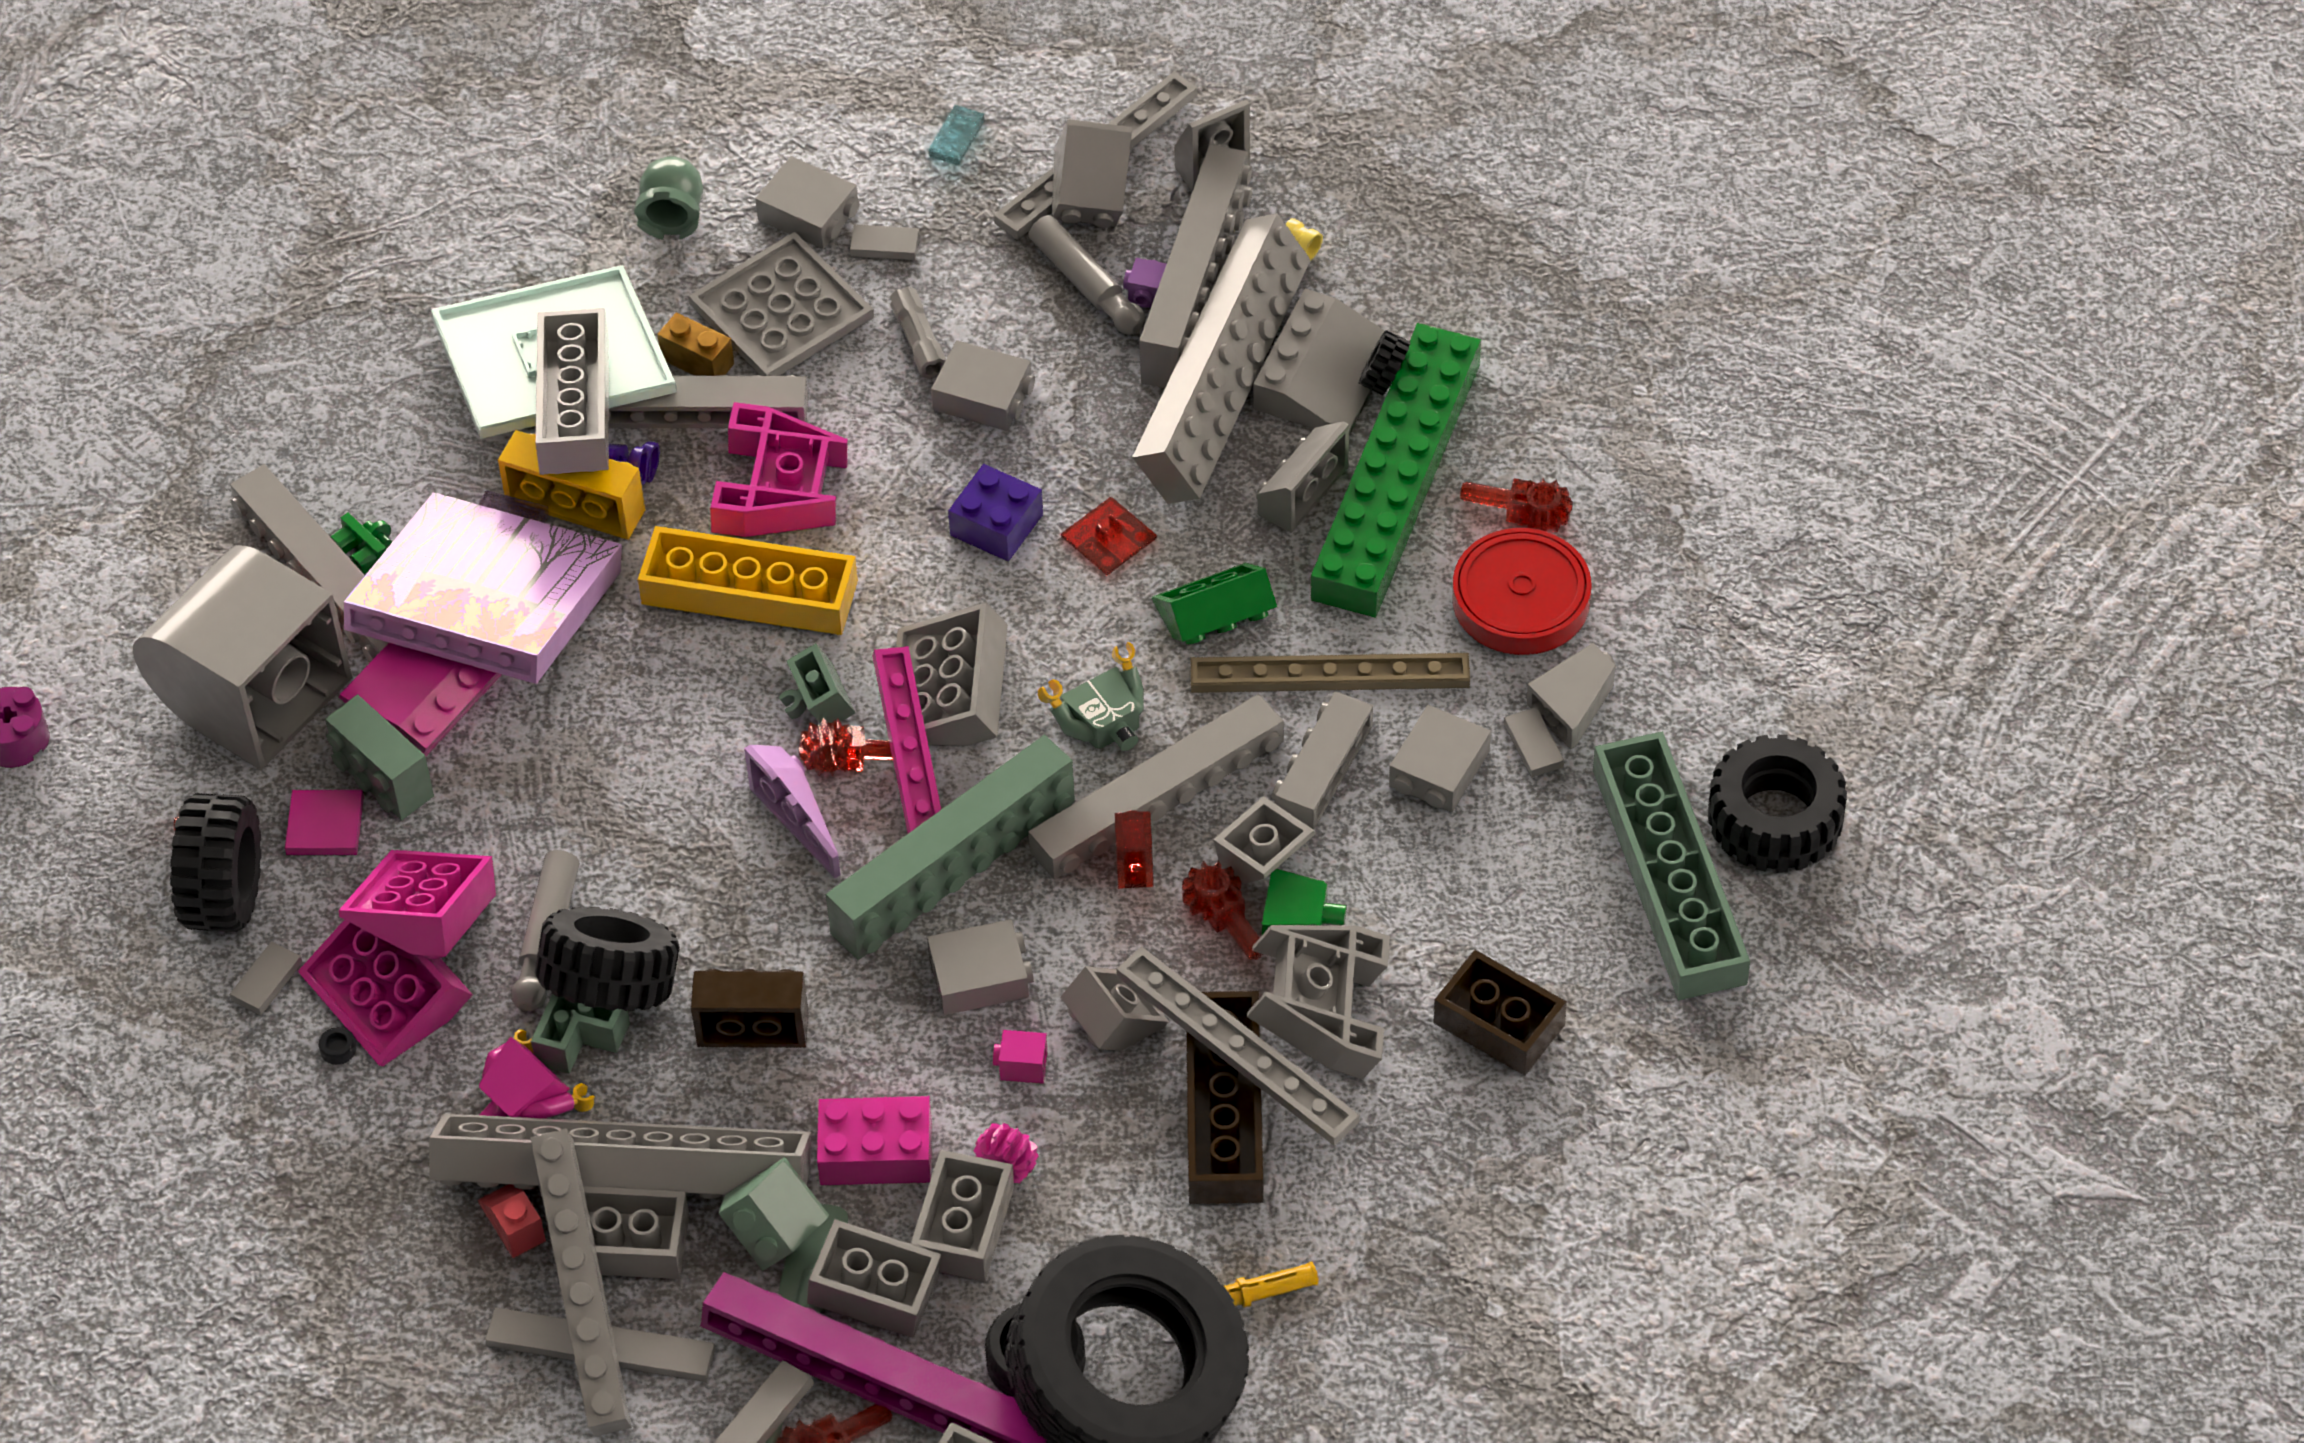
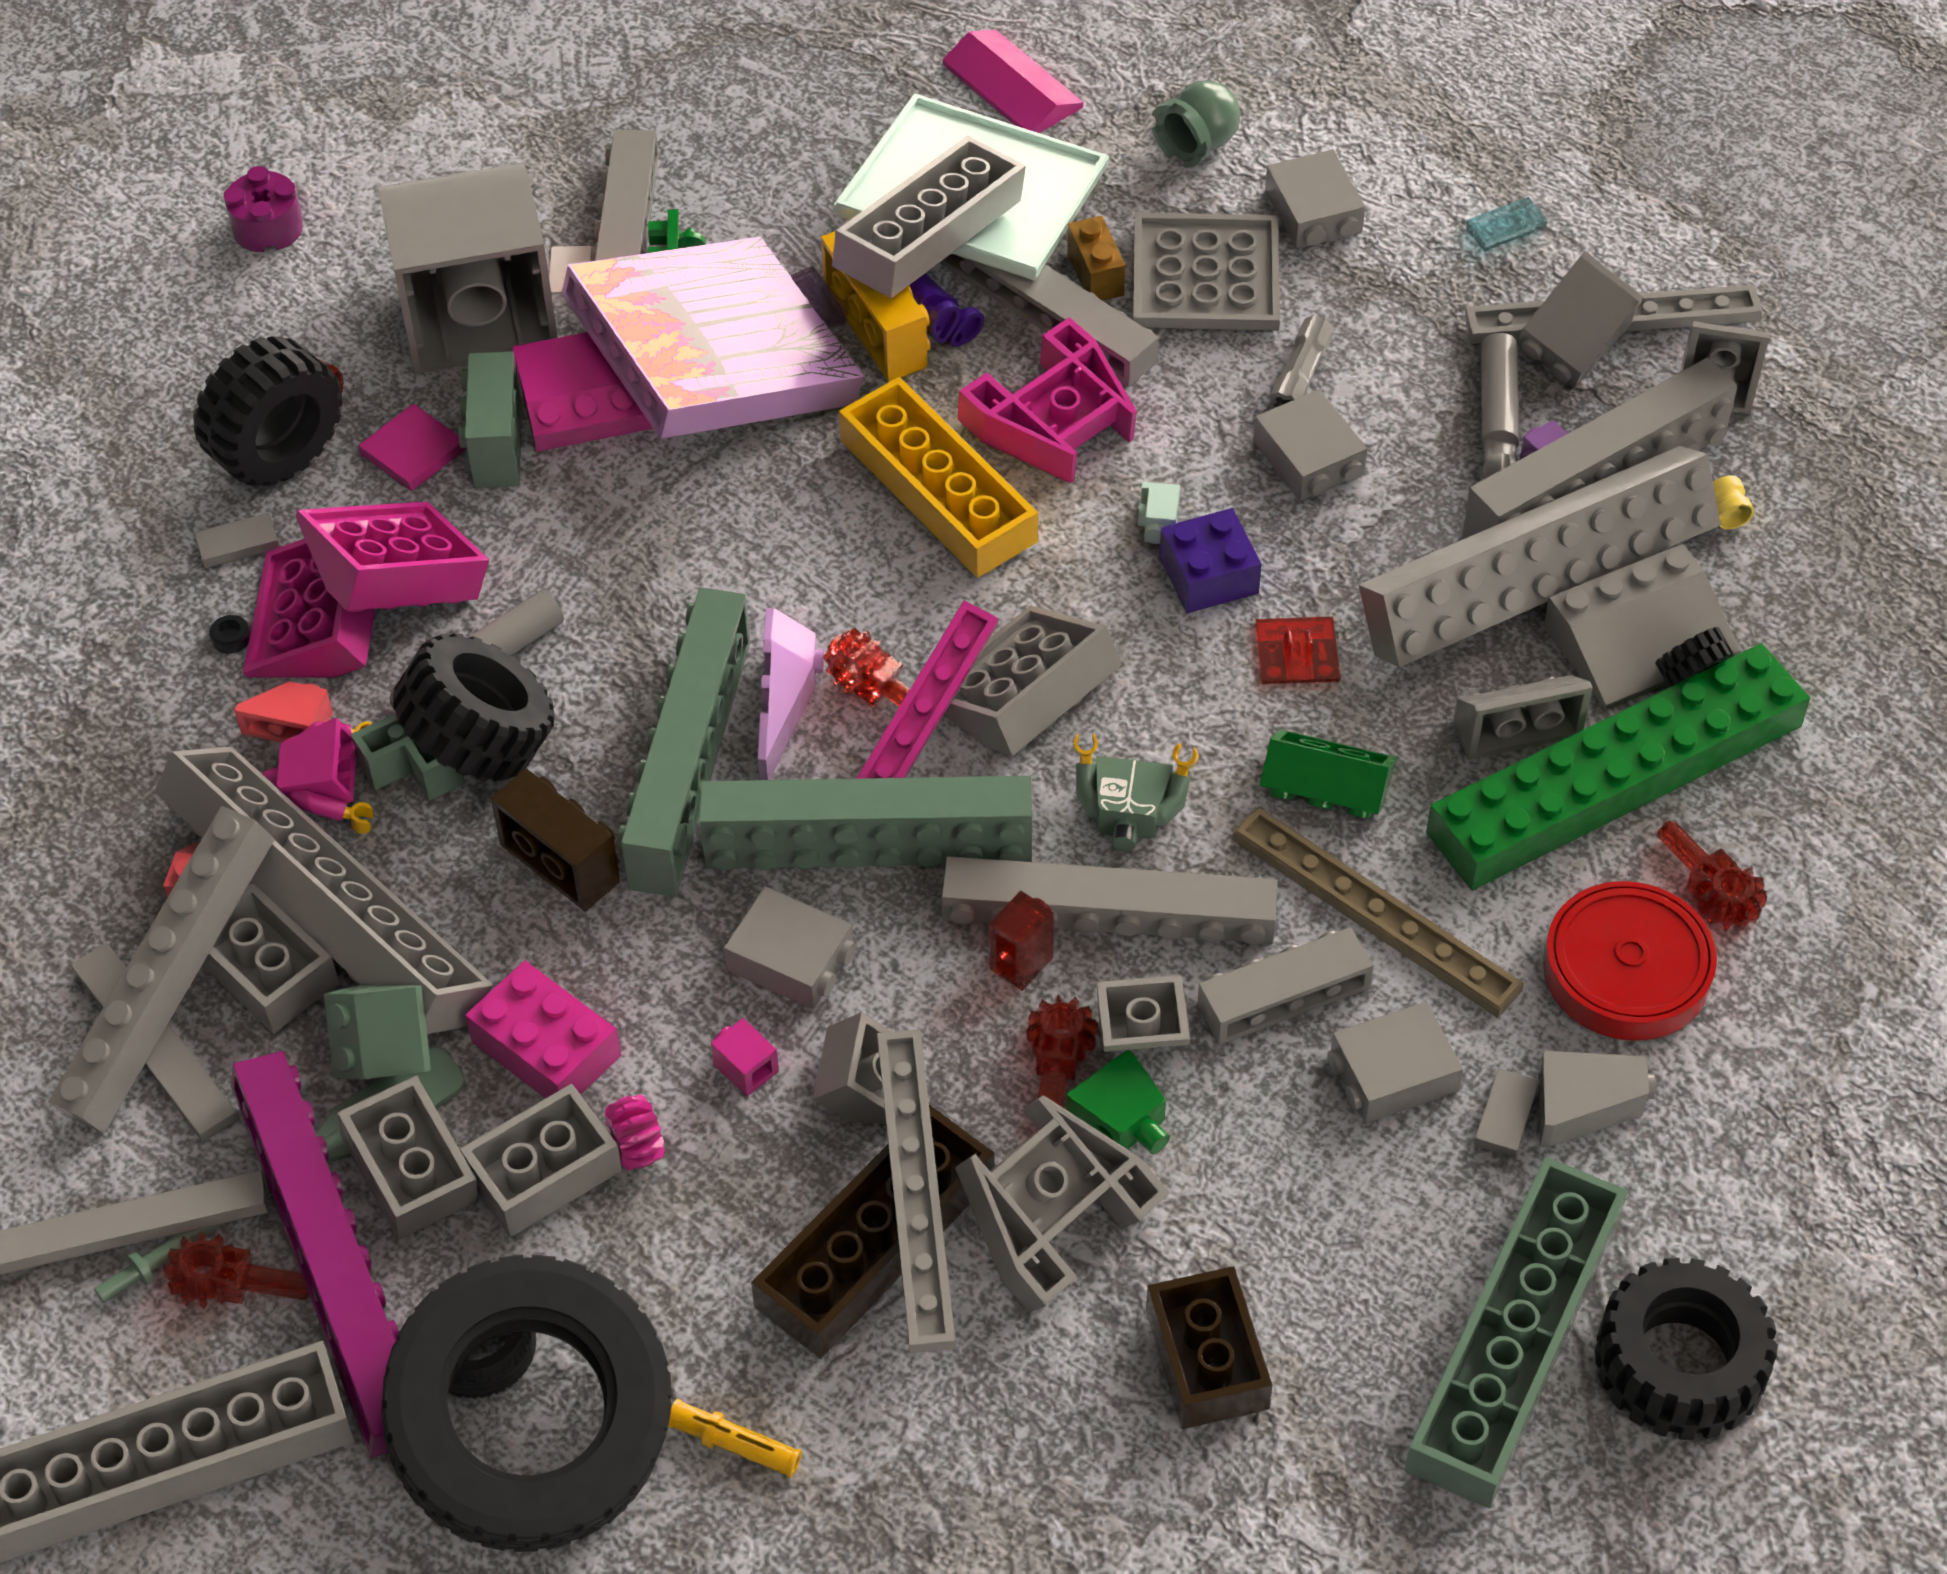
camera: 40 degrees right, 0 degrees up
sand green brick [779,643,856,730] -> none
light grey tile [850,224,920,261] -> none
none -> coral slope [234,681,333,743]
none -> sand green brick [617,587,750,897]
none -> dark pink slope [943,29,1084,133]
none -> light aqua brick [1138,482,1180,544]

